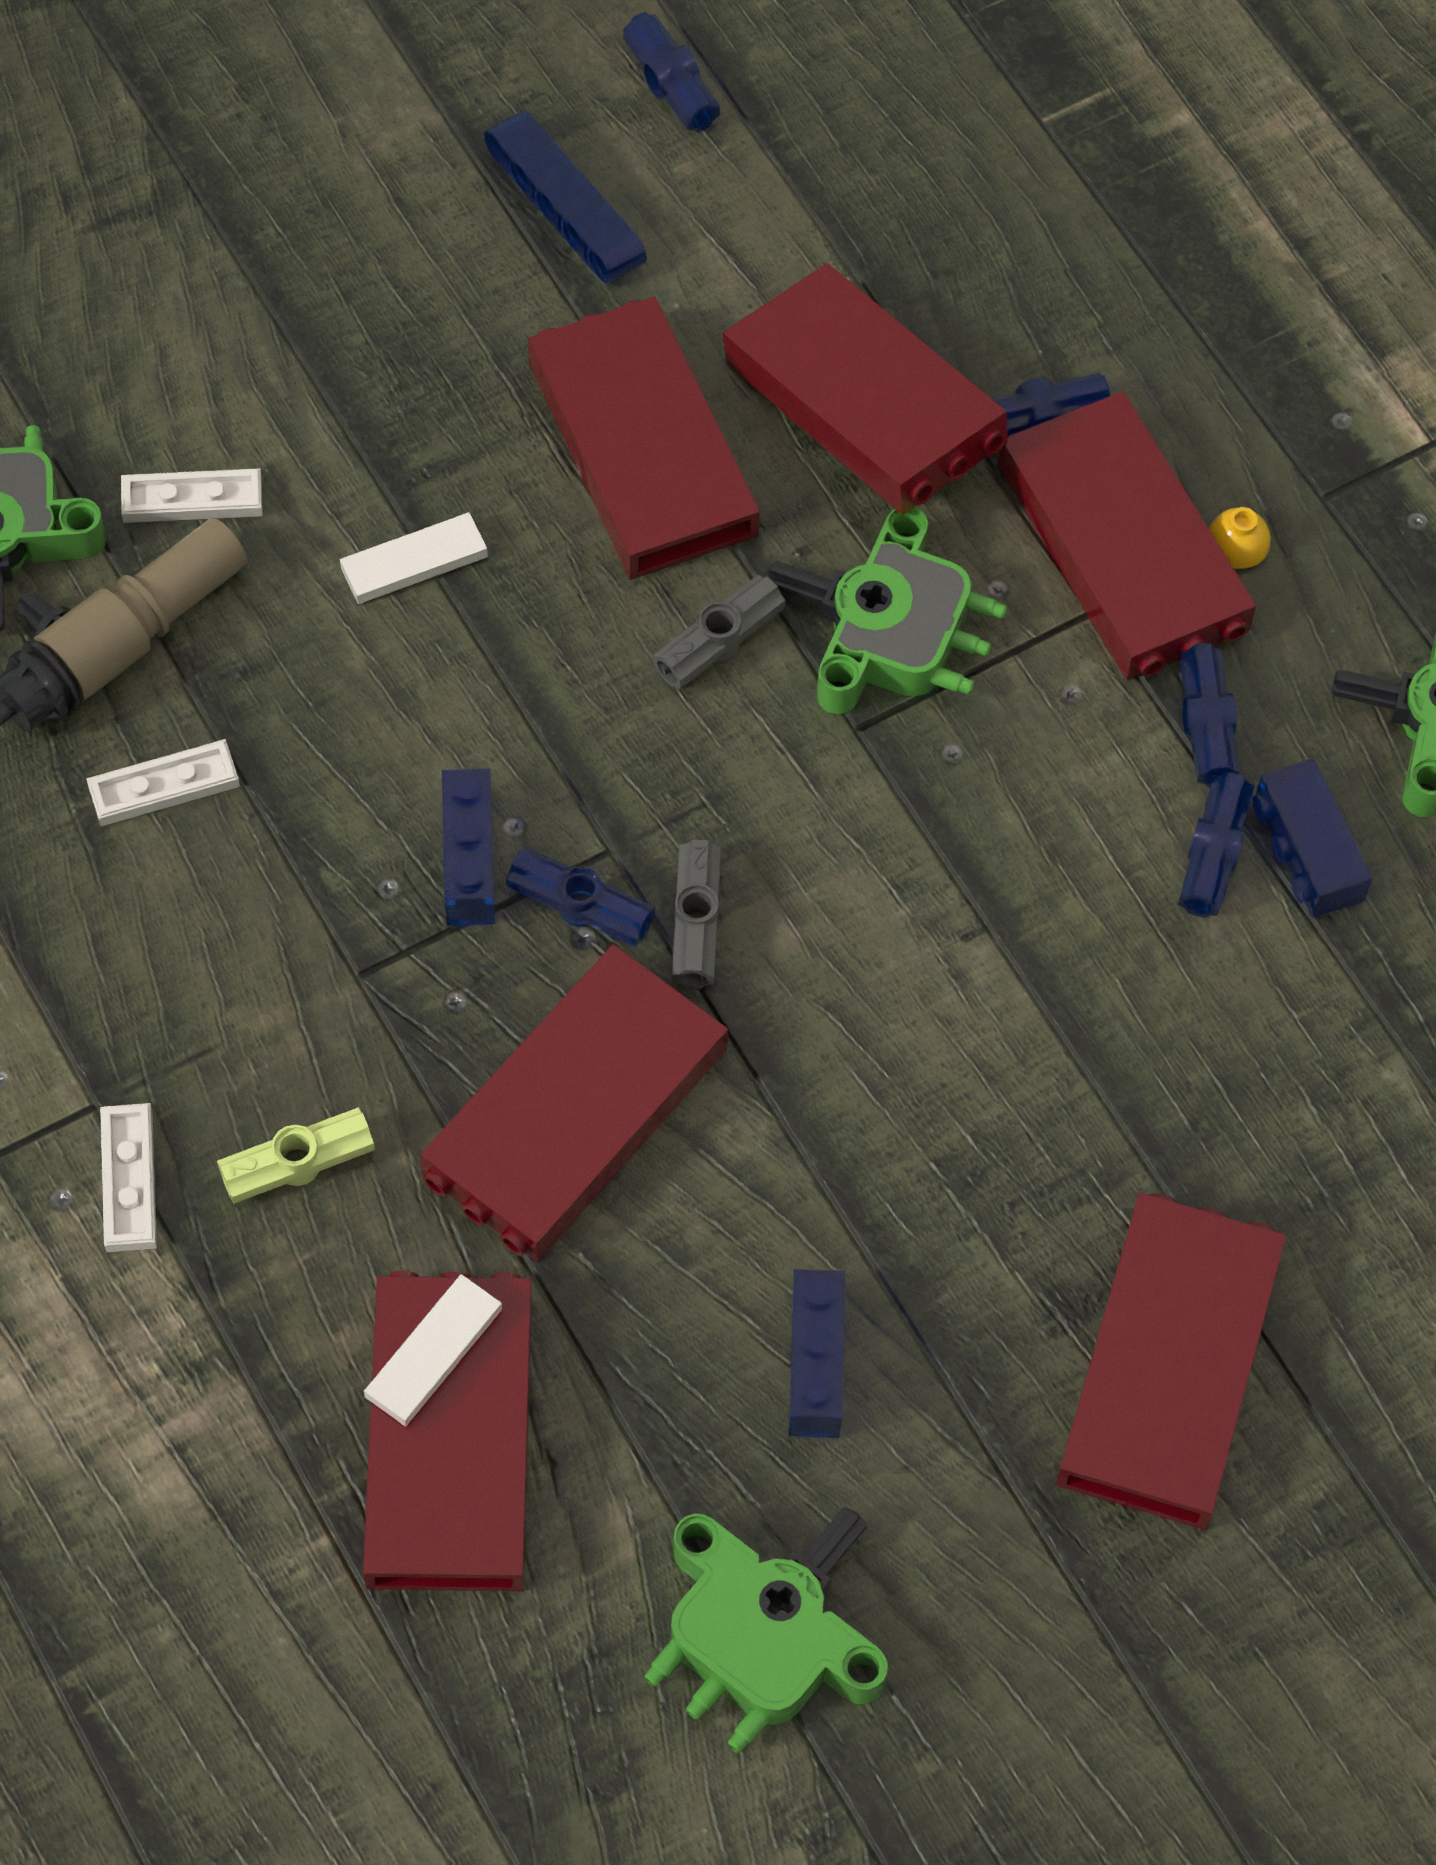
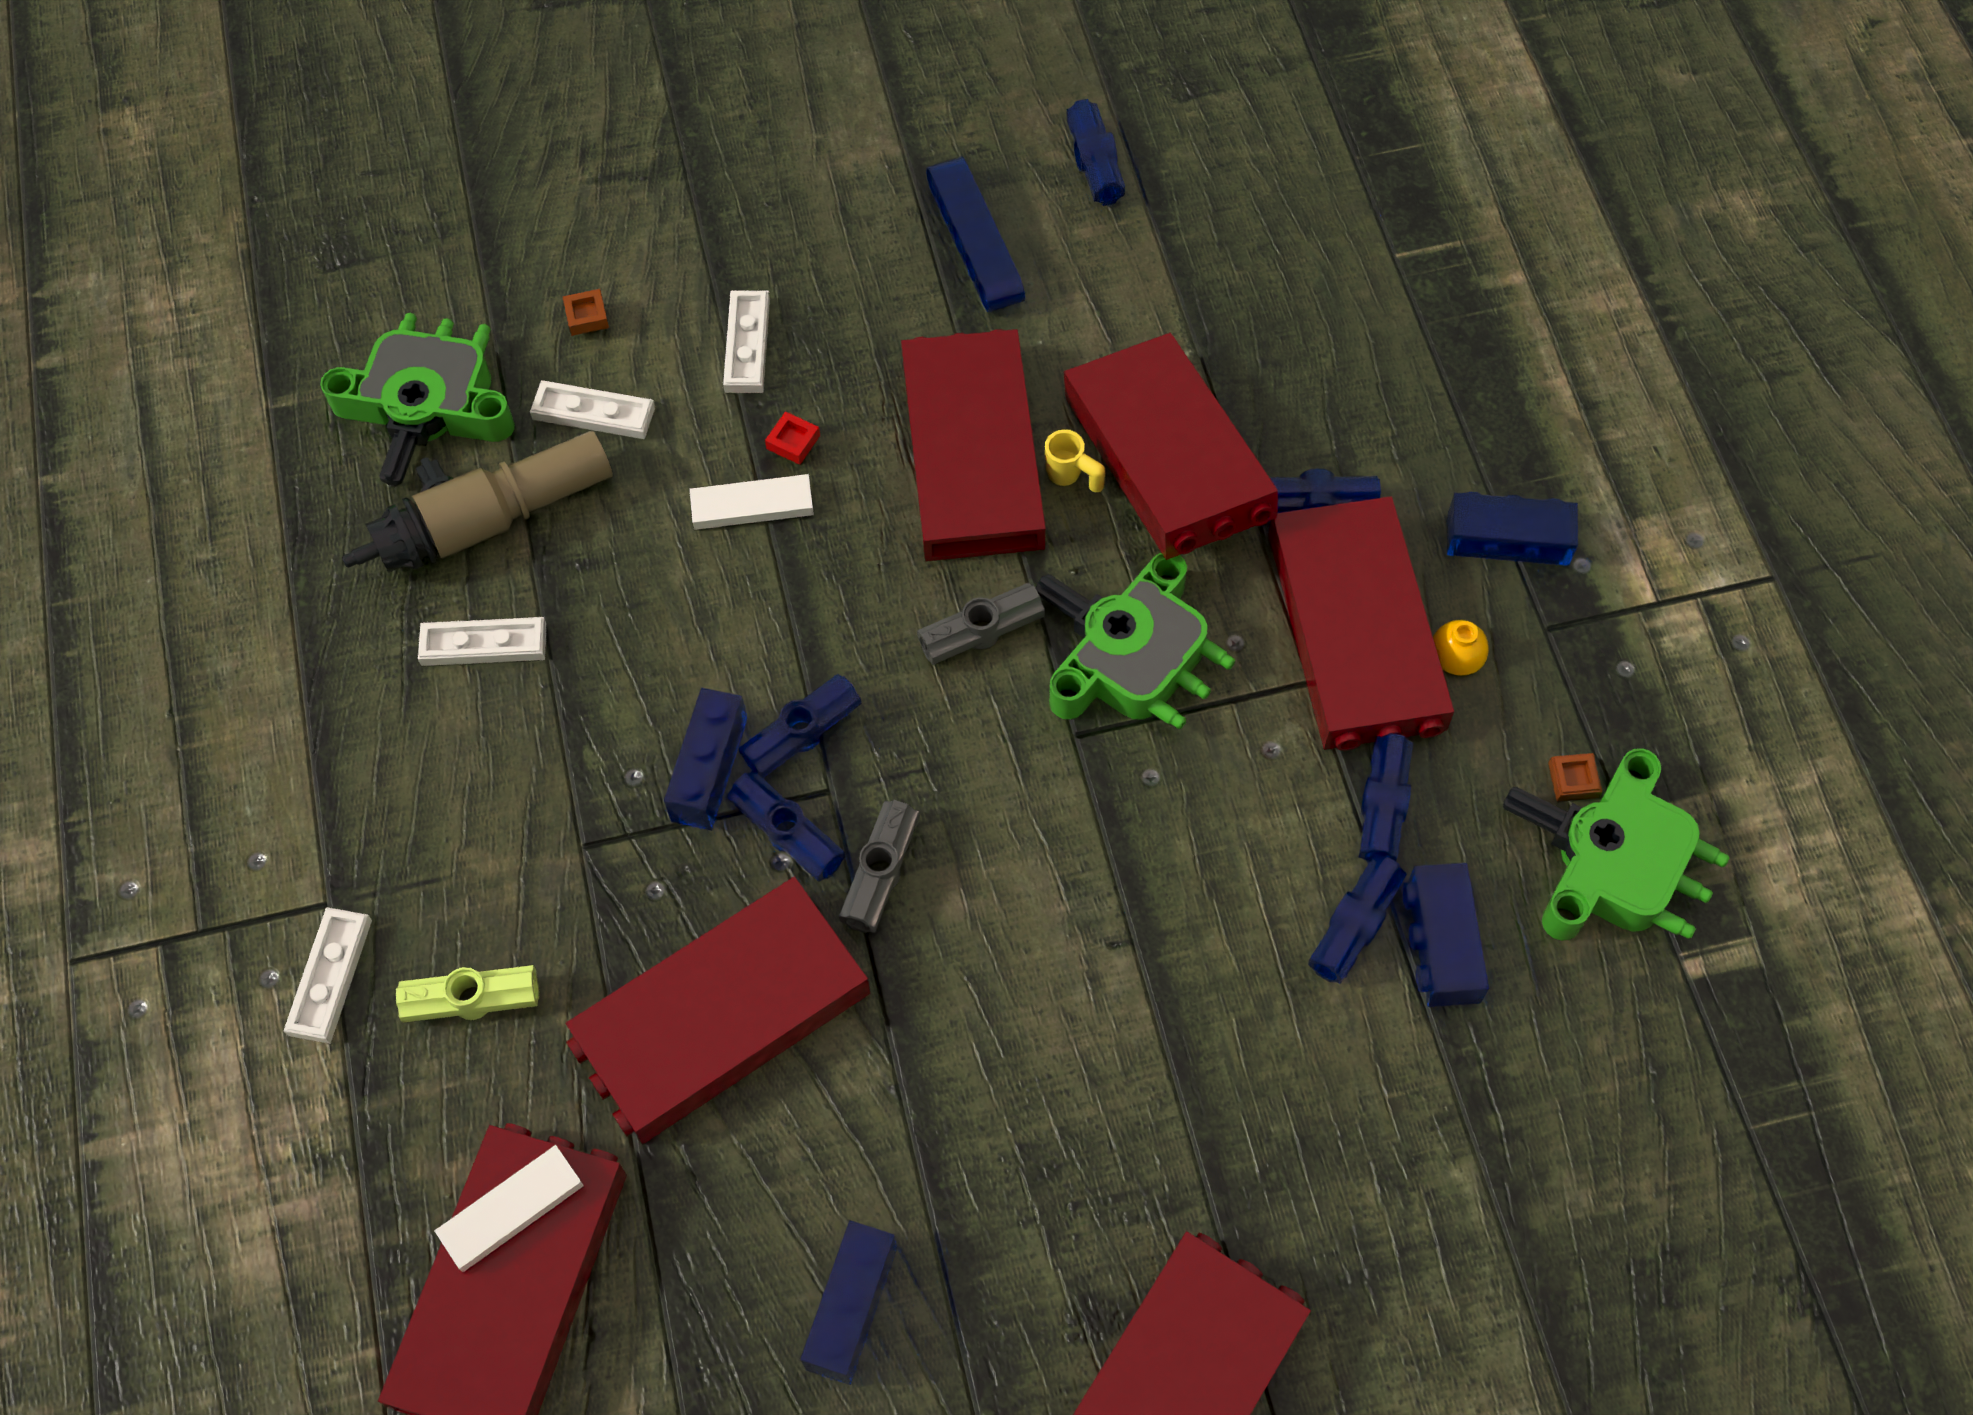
camera: 20 degrees right, 0 degrees up
none -> dark orange plate [563,289,609,336]
none -> white tile [723,291,770,393]
none -> clear blue piece [739,674,861,779]
none -> red plate [765,411,820,465]
none -> light yellow piece [1045,430,1105,492]
none -> clear blue brick [1447,492,1578,566]
none -> dark orange tile [1548,753,1602,801]

